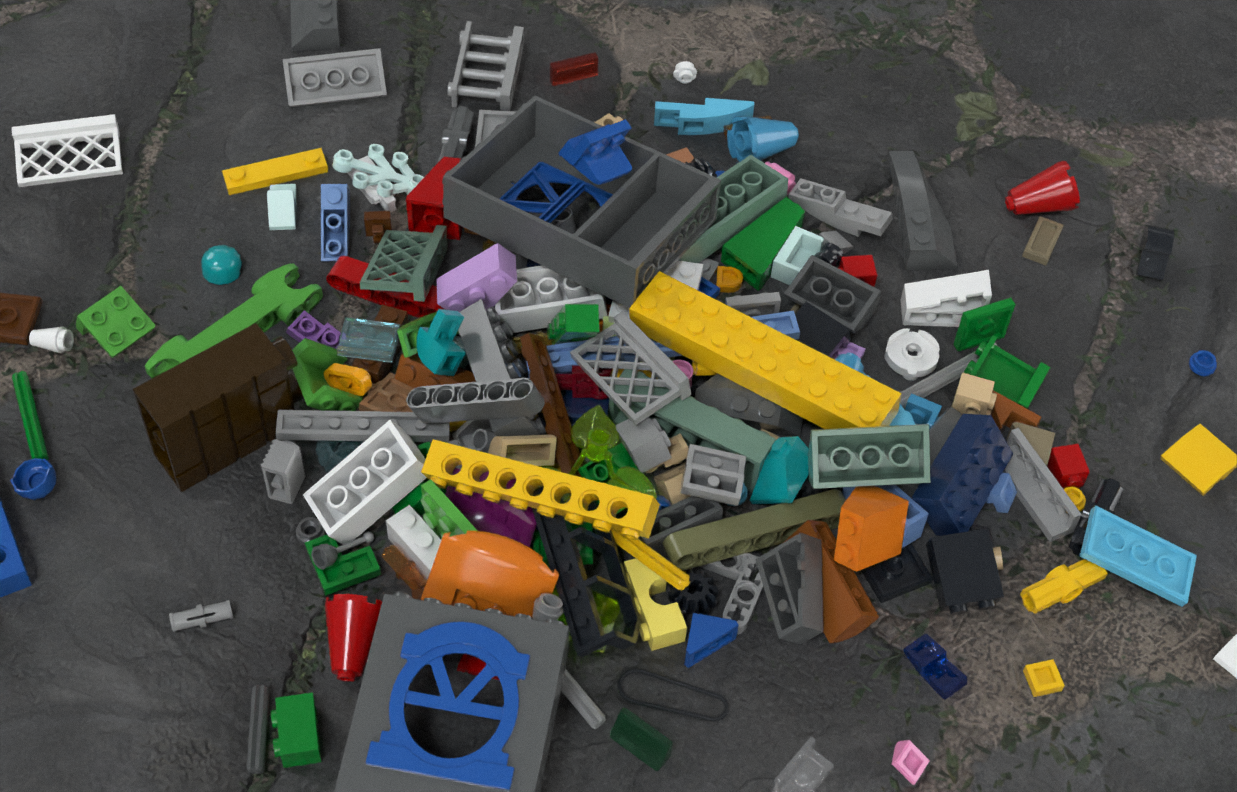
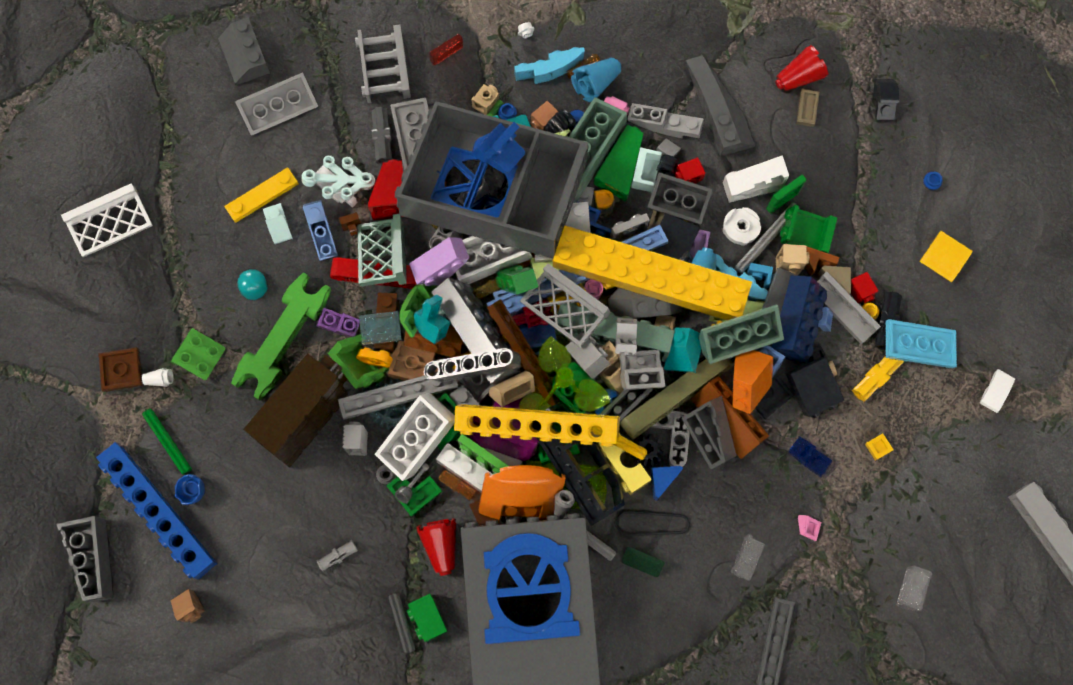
camera: 15 degrees left, 20 degrees up
none -> light grey brick [615,318,637,355]

